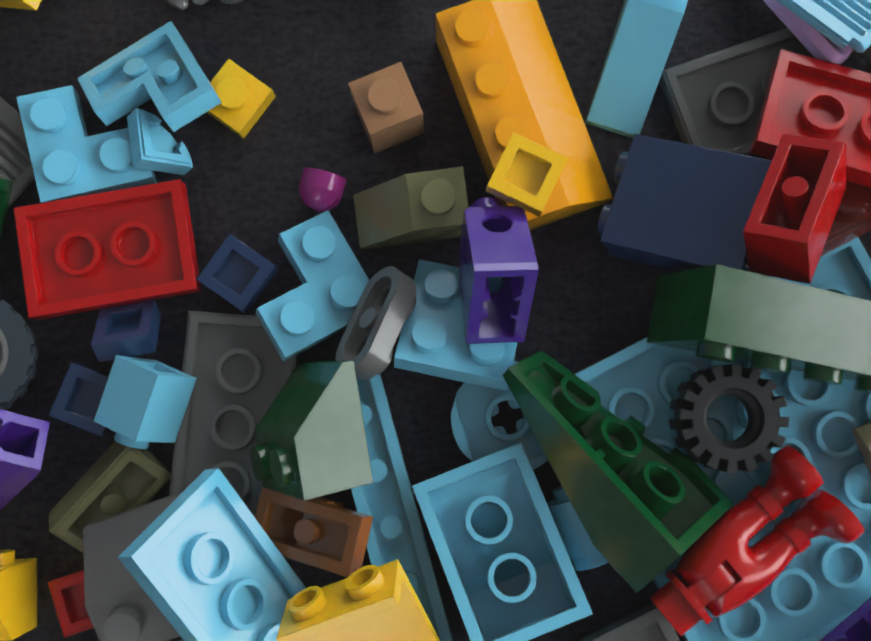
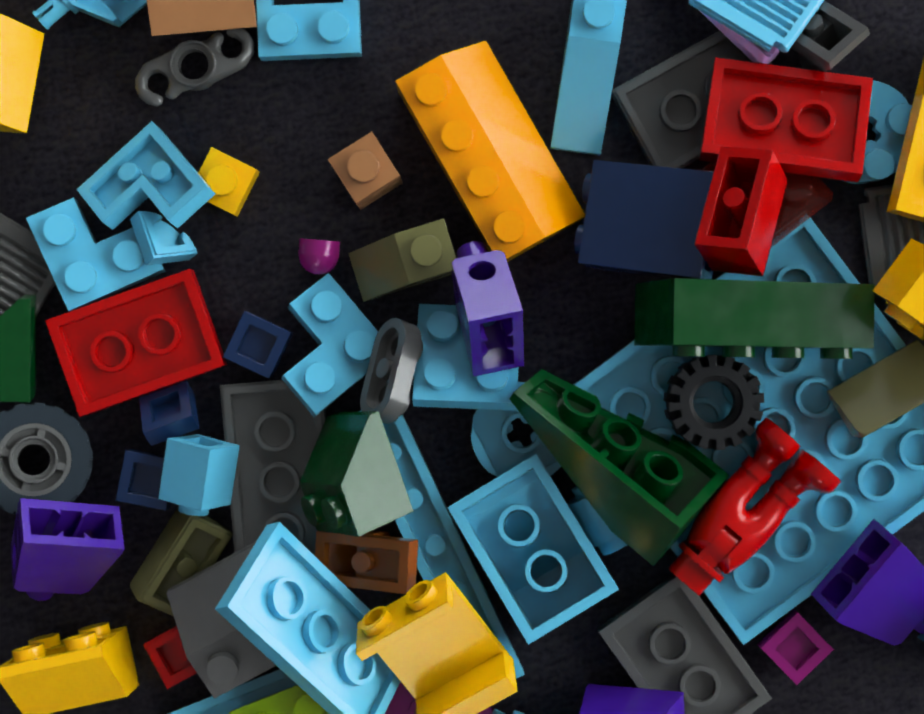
camera: 10 degrees left, 5 degrees up
yellow plate [486,132,568,217] -> none

